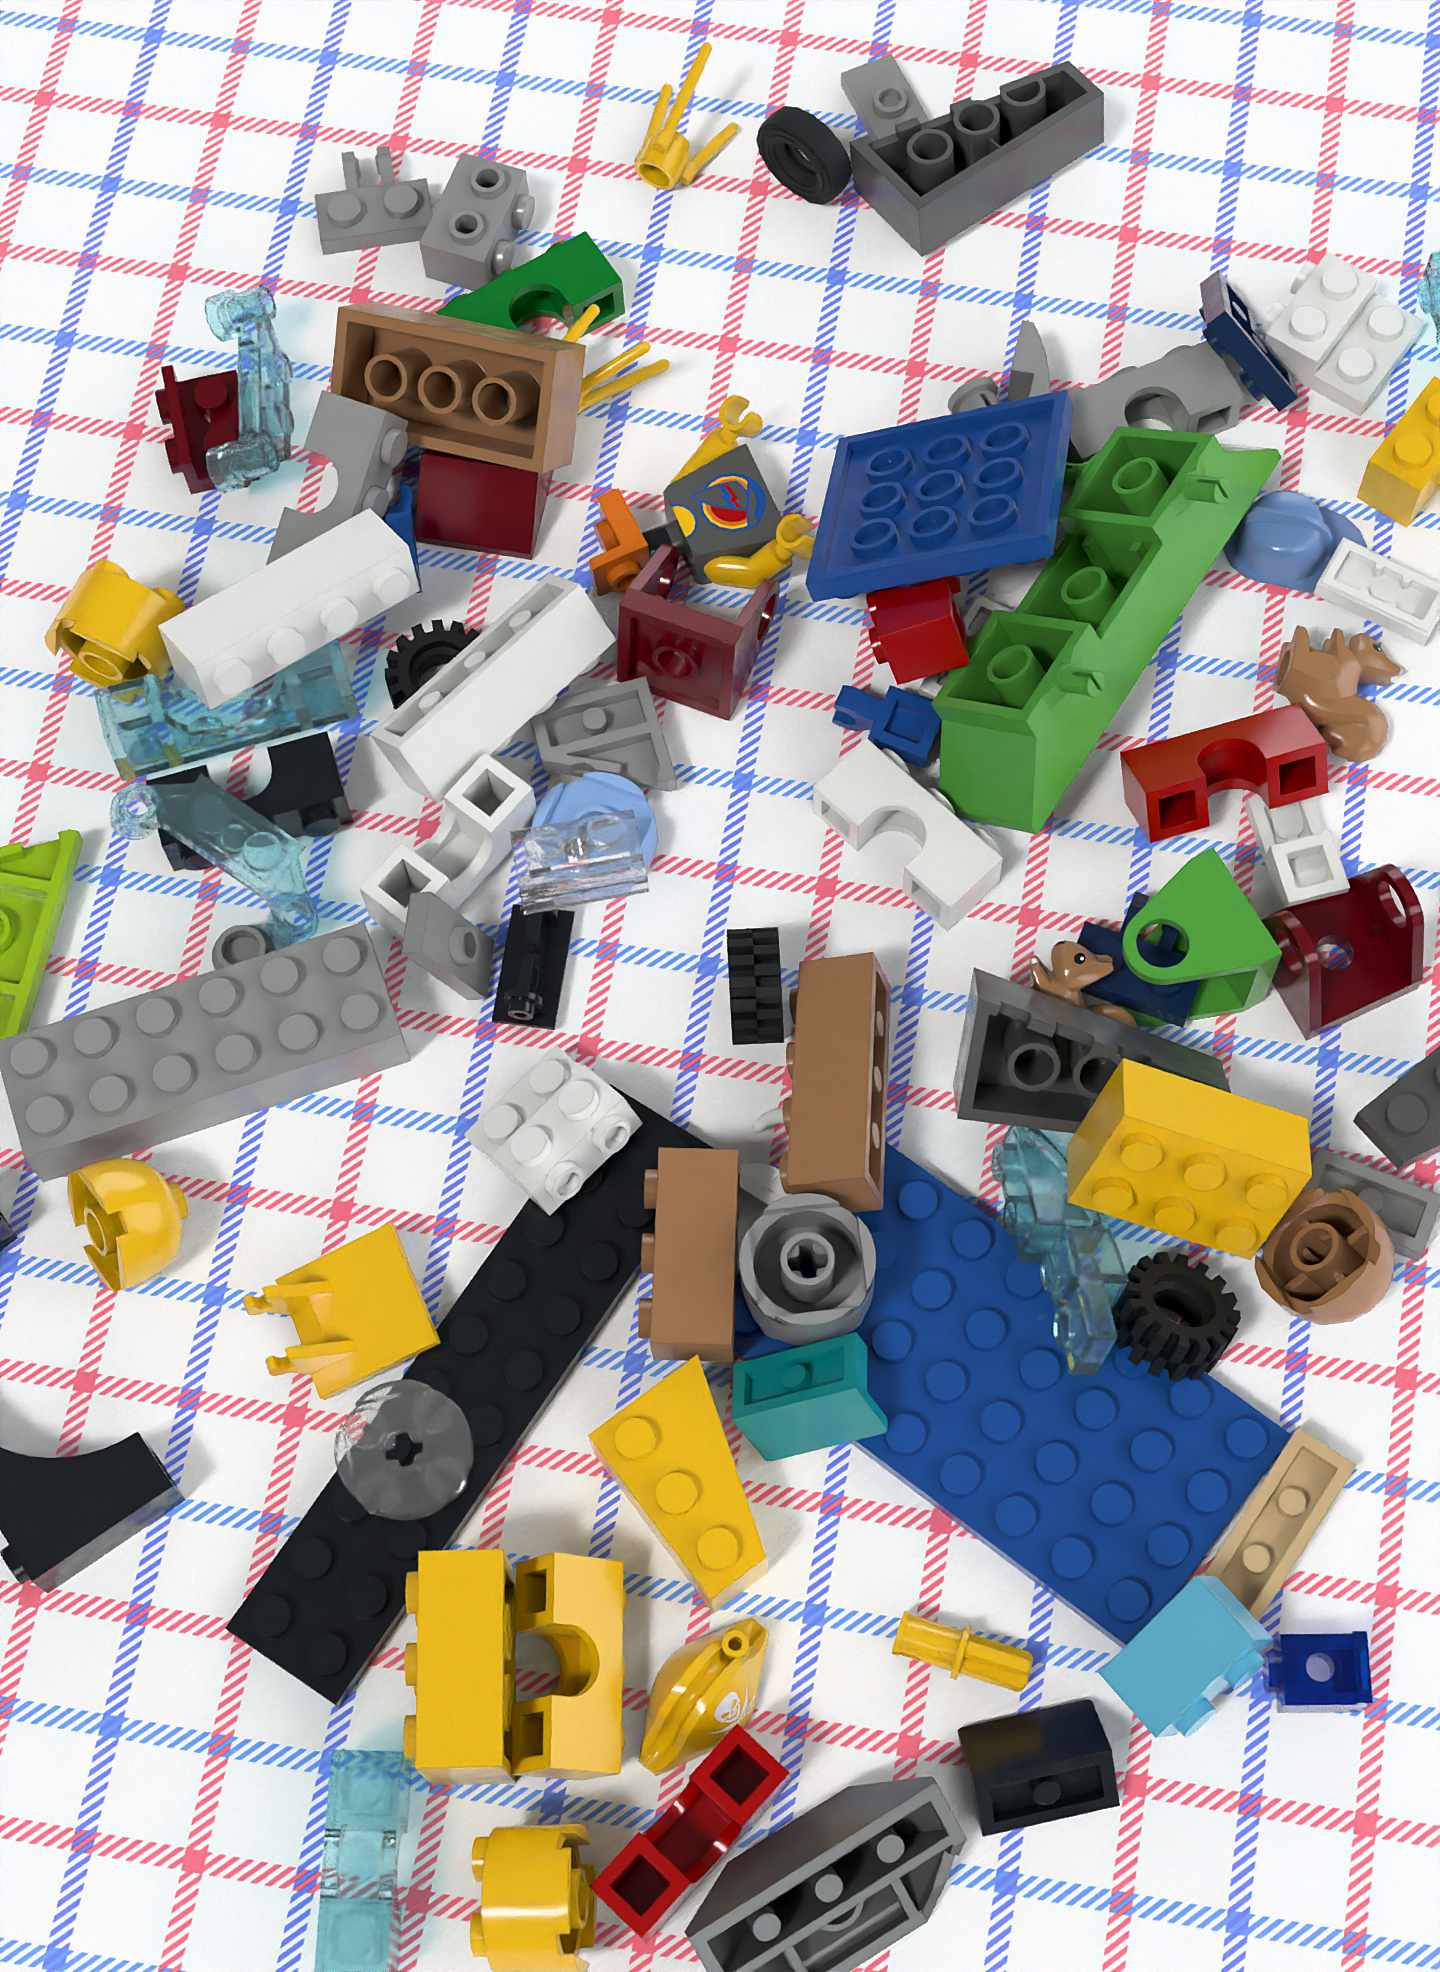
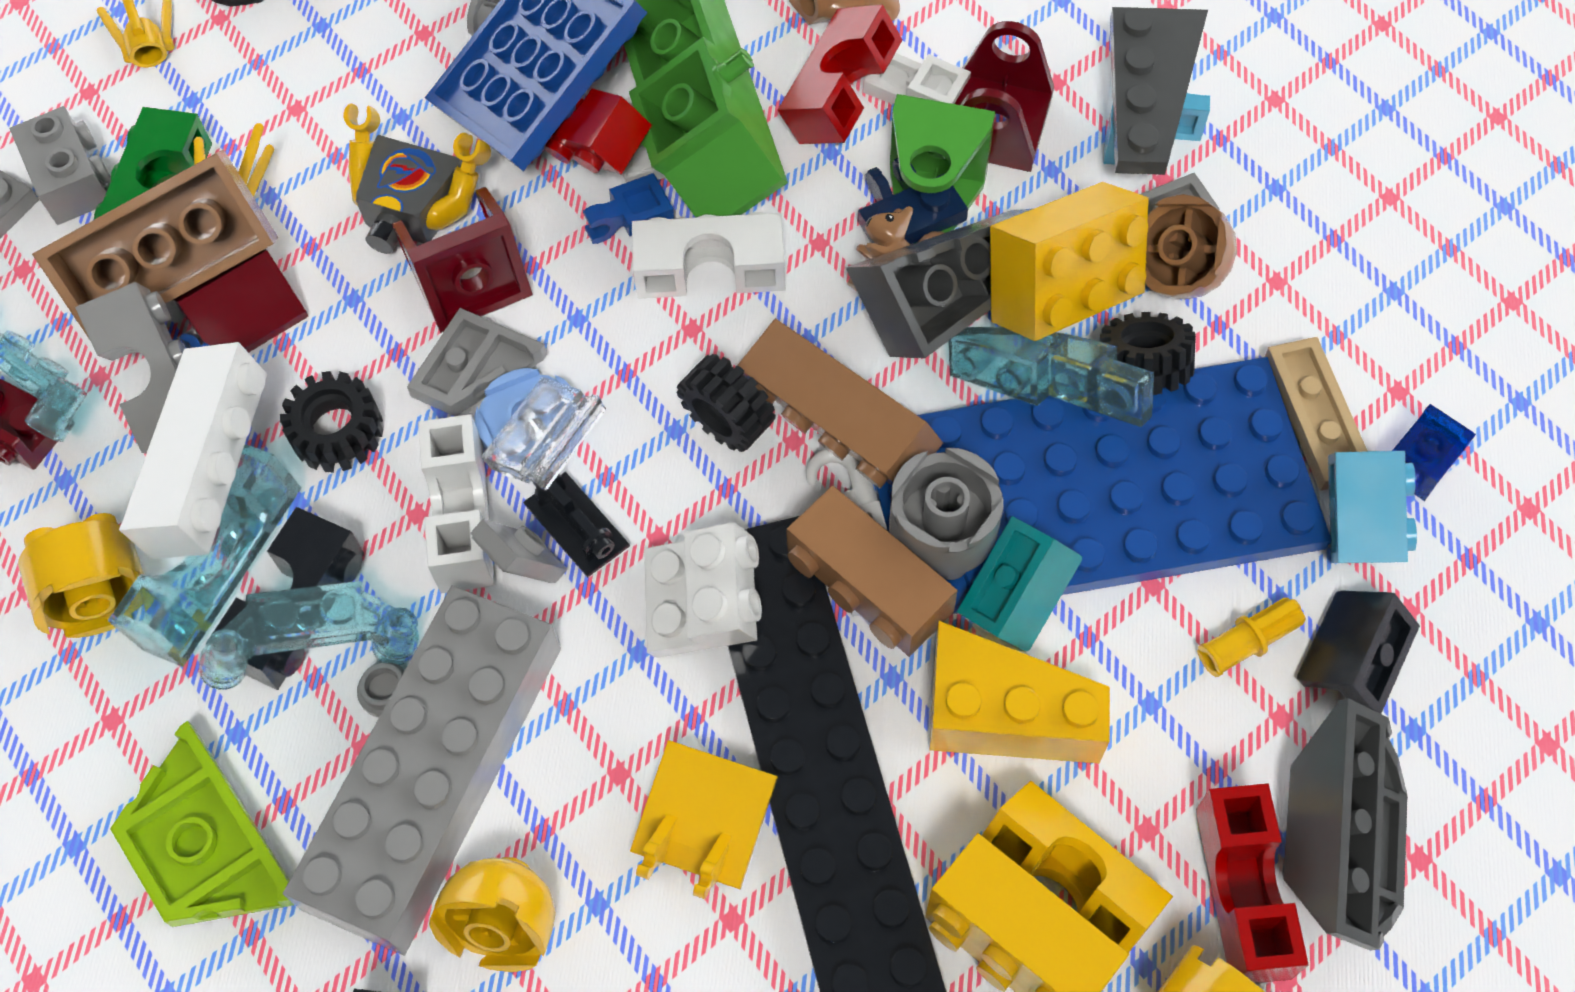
camera: 50 degrees left, 5 degrees down
clear plate [334,1380,474,1520] -> none
white brick [369,573,616,803] -> none
orange bracket [588,488,650,596] -> none
yellow hat [638,1618,769,1776] -> none

